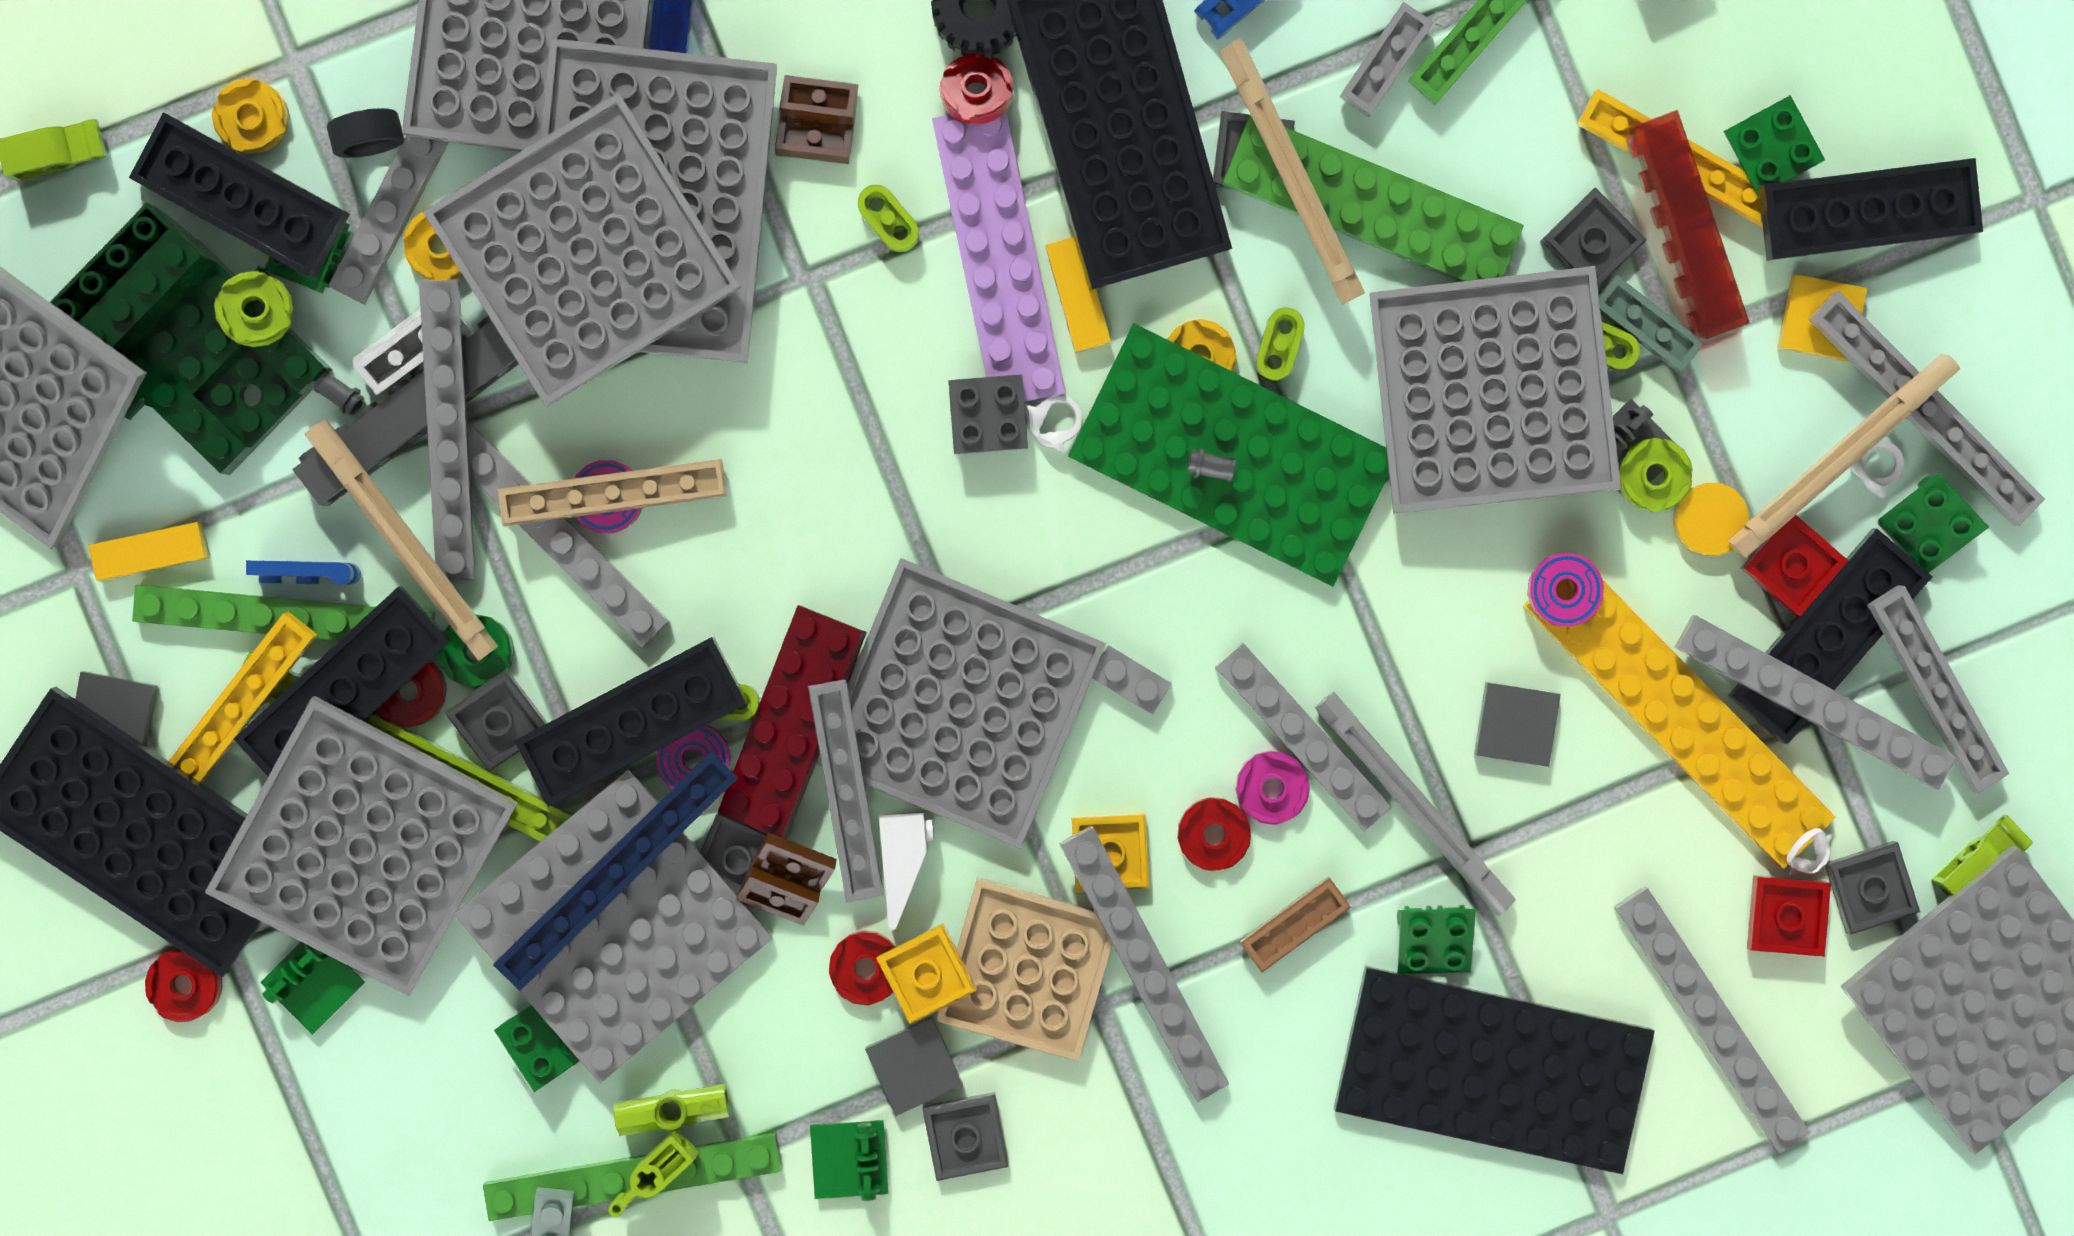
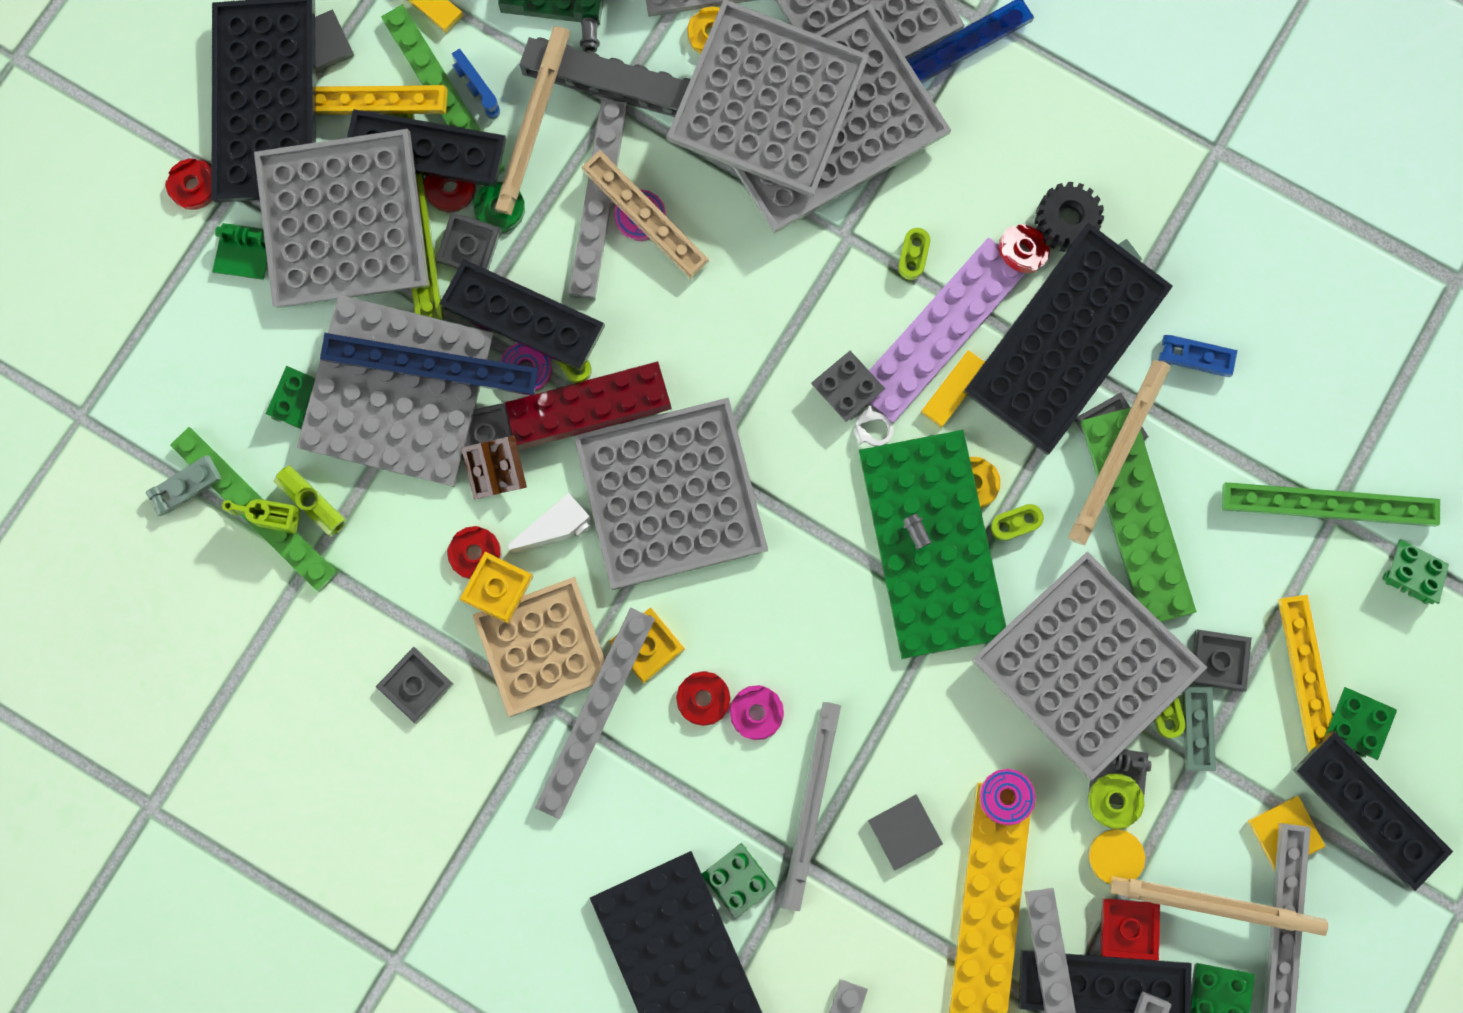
camera: 55 degrees right, 10 degrees down
white brick [352,309,468,395] -> none
light grey plate [419,280,475,580] -> none
reddish brown slope [775,75,858,164] -> none
light grey plate [808,679,883,902] -> none
green hinge [810,1120,888,1201] -> none
dark grey tile [865,1016,963,1116] -> none
light grey plate [1092,645,1172,715] -> none
light grey plate [1215,643,1392,832] -> none
medium nougat plate [1239,876,1352,972] -> none
light grey plate [1339,2,1434,118] -> none
clear red brick [1626,110,1750,339] -> none
white piece [1851,440,1905,499] -> none

